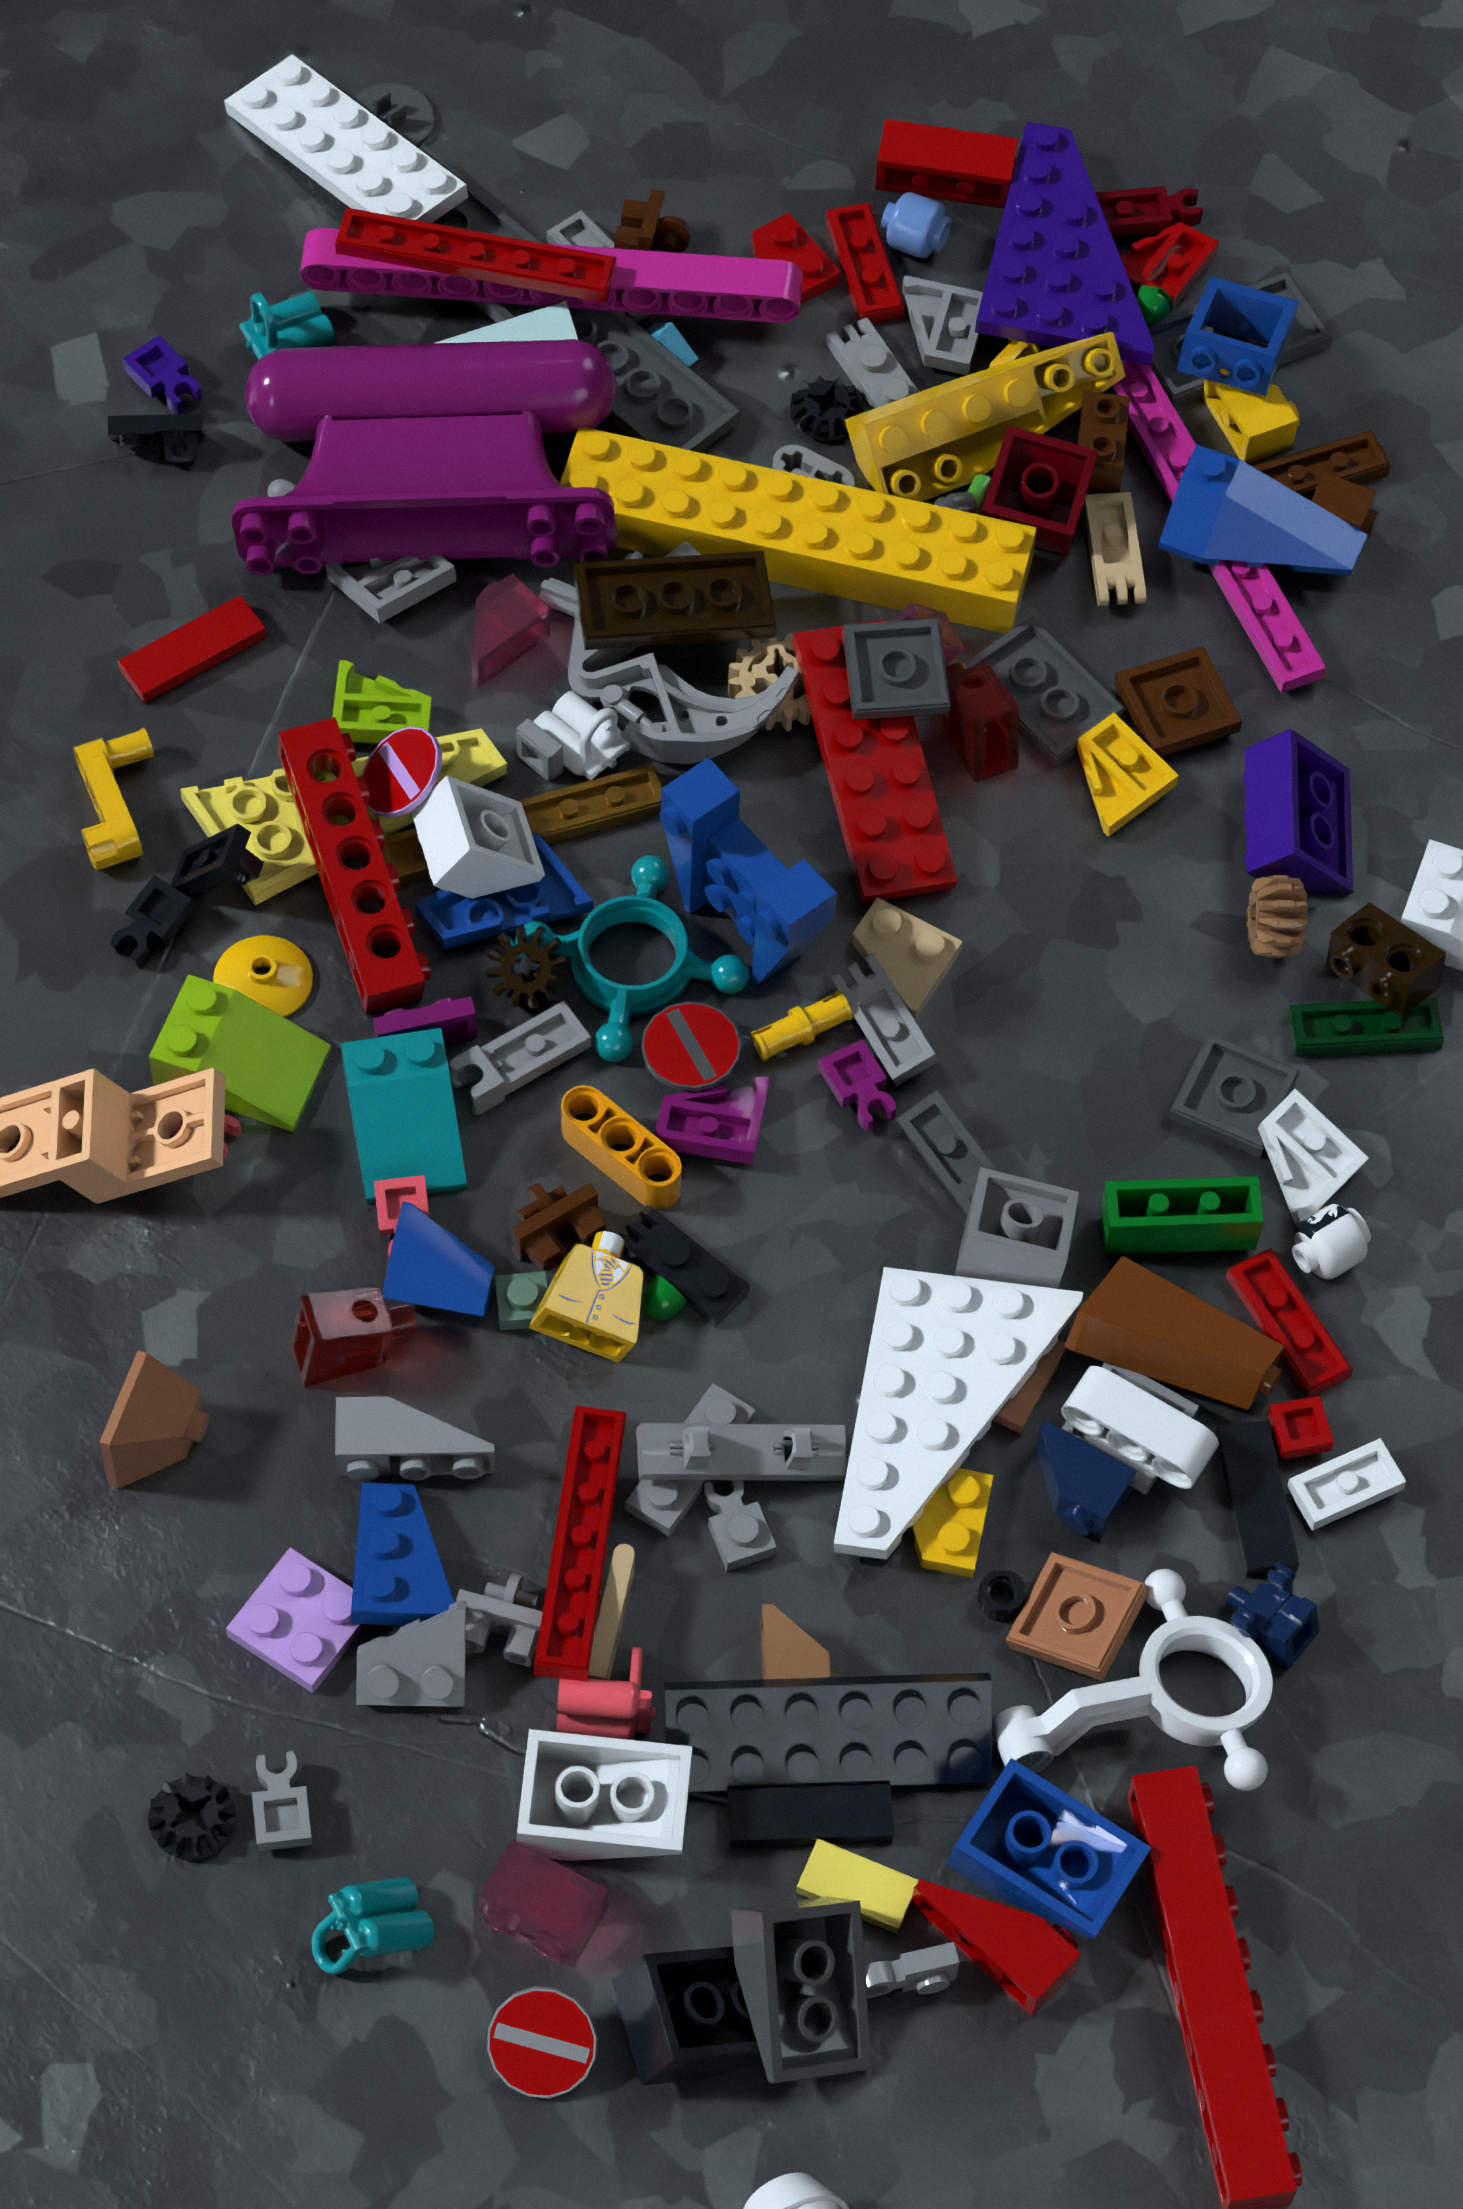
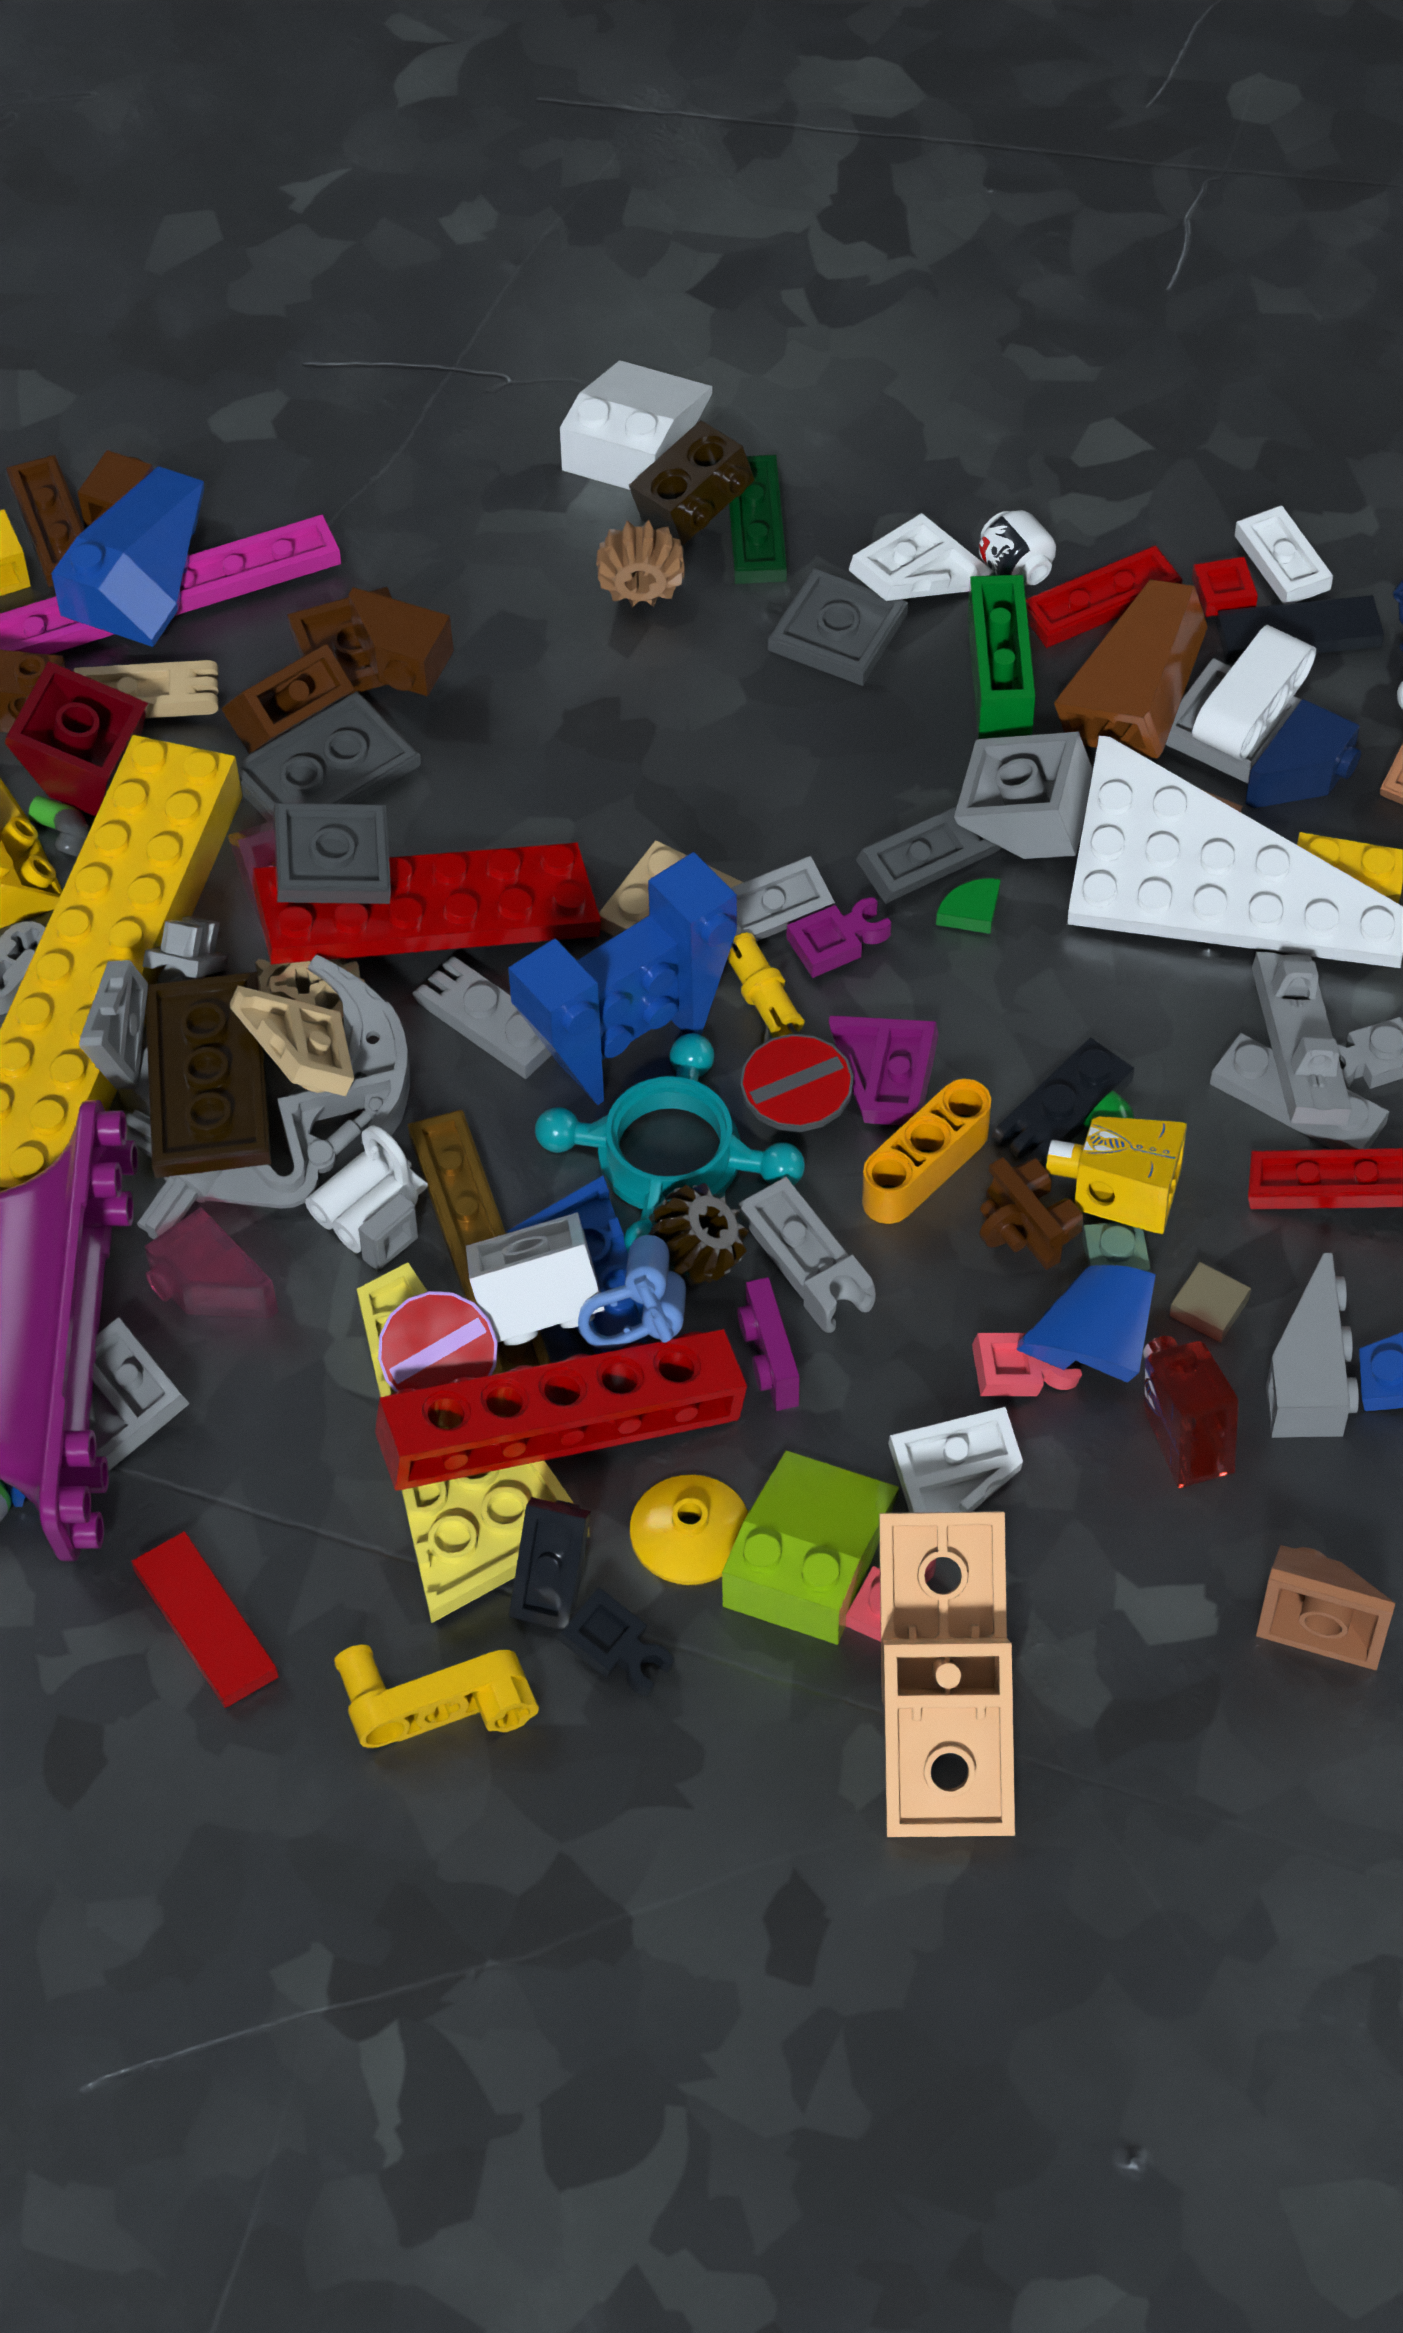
camera: 85 degrees left, 5 degrees down
lime wing [332,660,432,743] -> none
teal slope [341,1028,467,1204] -> none
clear red torso [943,662,1019,783] -> none
yellow wing [1077,712,1179,837] -> none
dark purple slope [1243,729,1354,895] -> none
none -> light grey wing [79,960,148,1089]
none -> light grey hips [143,916,229,983]
none -> reddish brown slope [221,643,355,754]
none -> tan wing [230,986,354,1096]
none -> reddish brown slope [348,587,454,696]
none -> light grey hinge [413,957,551,1079]
none -> medium blue piece [578,1235,686,1350]
none -> white wing [888,1407,1023,1512]
none -> green tile [936,878,1001,934]
none -> dark tan tile [1169,1262,1251,1343]

